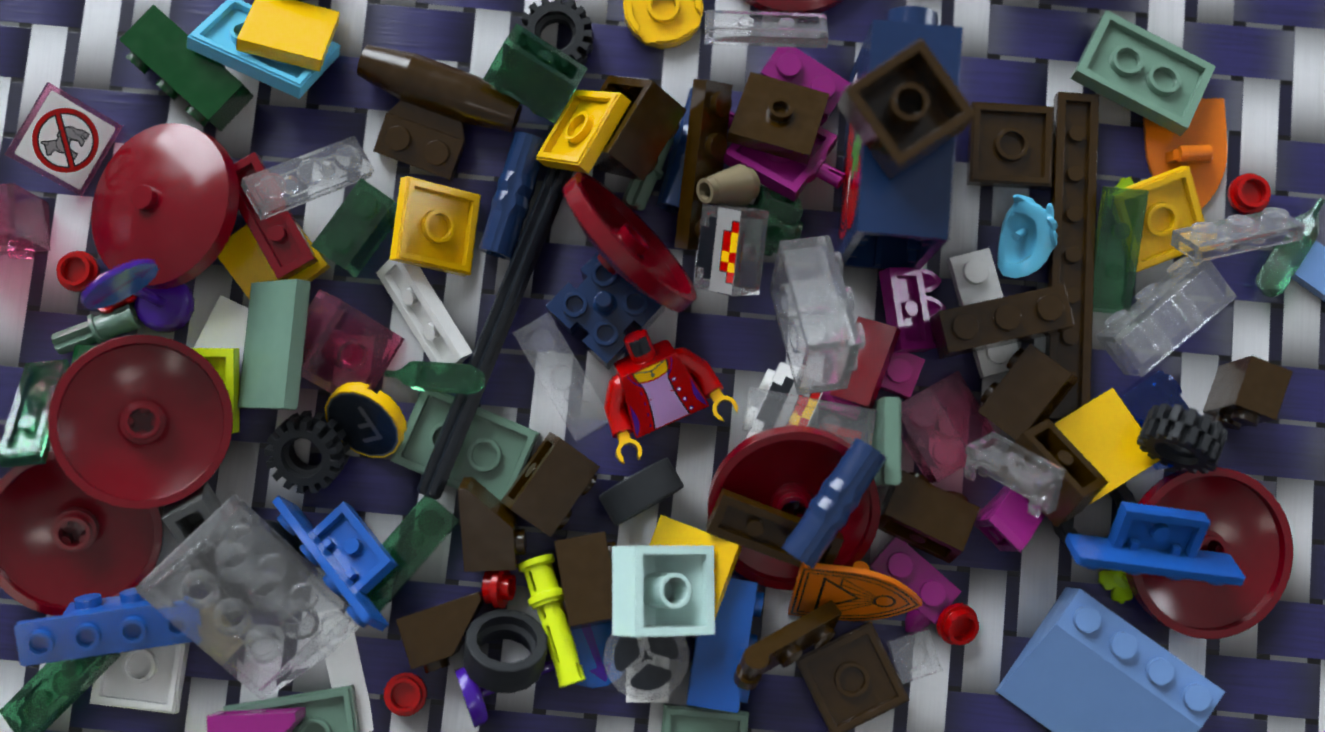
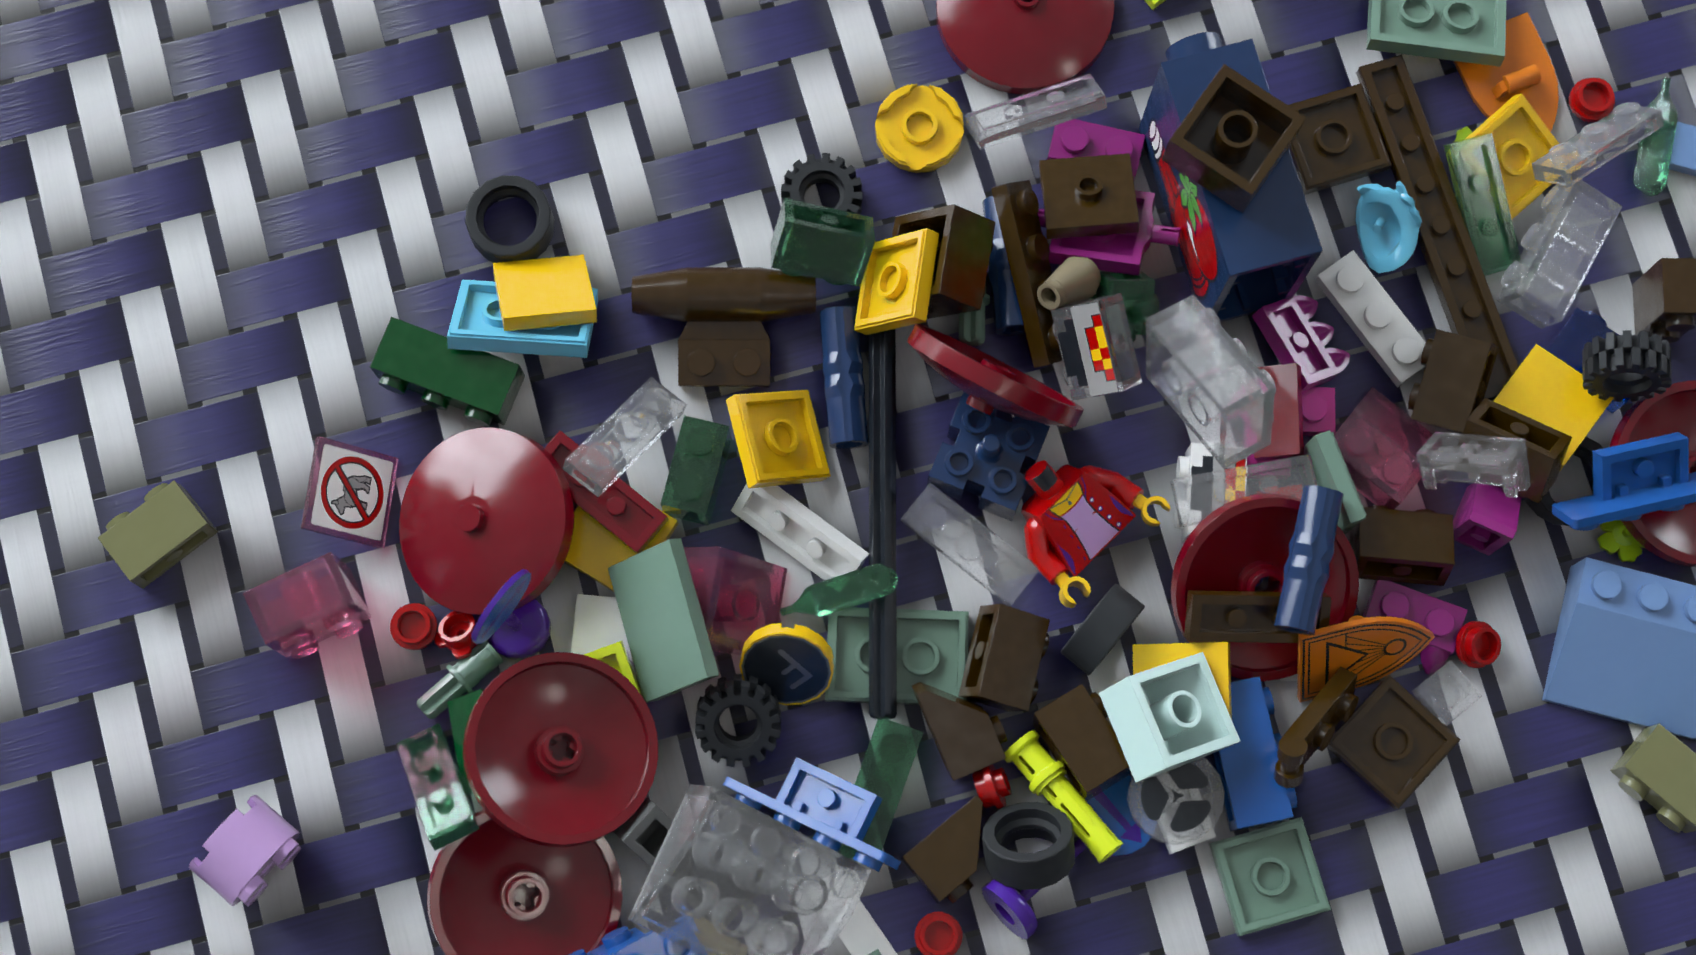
camera: 20 degrees left, 5 degrees down
dark brown brick [930,284,1075,359] -> none

